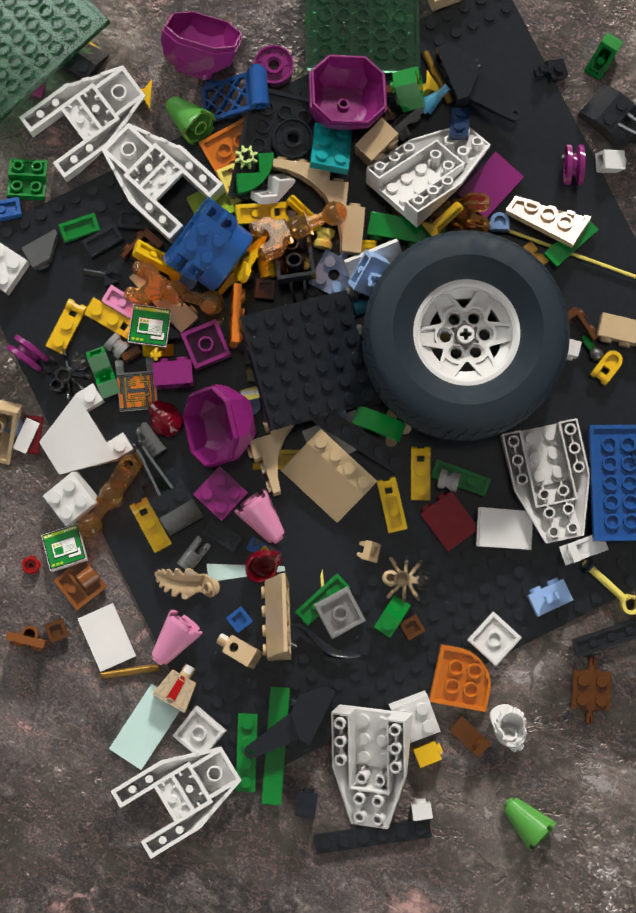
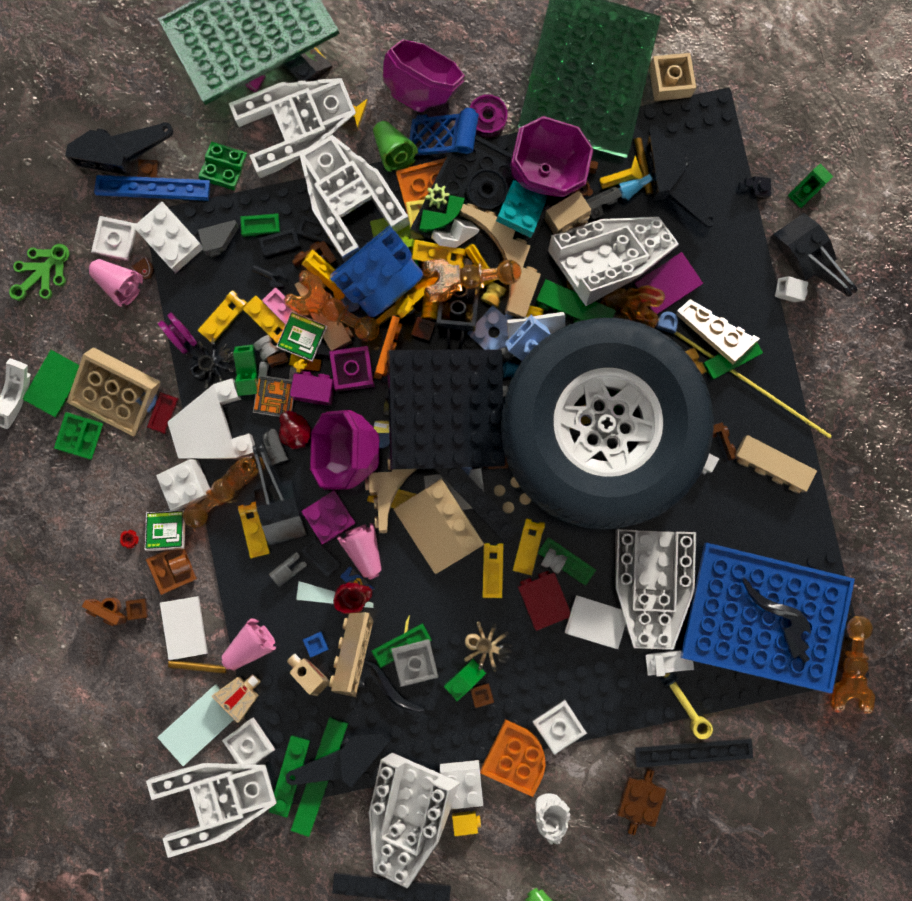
camera: 20 degrees right, 0 degrees up
white sticker [13,418,39,454] -> none
tan plant [155,568,220,600] -> none
black slope [295,787,318,819] -> none
green brick [352,406,406,442] -> none
tan tile [357,540,381,563] -> none
green brick [390,66,425,112] -> none
white plate [411,798,433,821] -> none
yellow piece [421,202,464,236] -> none
dark blue plate [449,107,471,141] -> none
reddish brown bracket [449,716,492,758] -> none
light blue brick [527,578,573,617] -> none
magenta wheel [563,144,585,185] -> none
piece [581,335,603,361] -> none
yellow plate [590,351,623,386] -> none

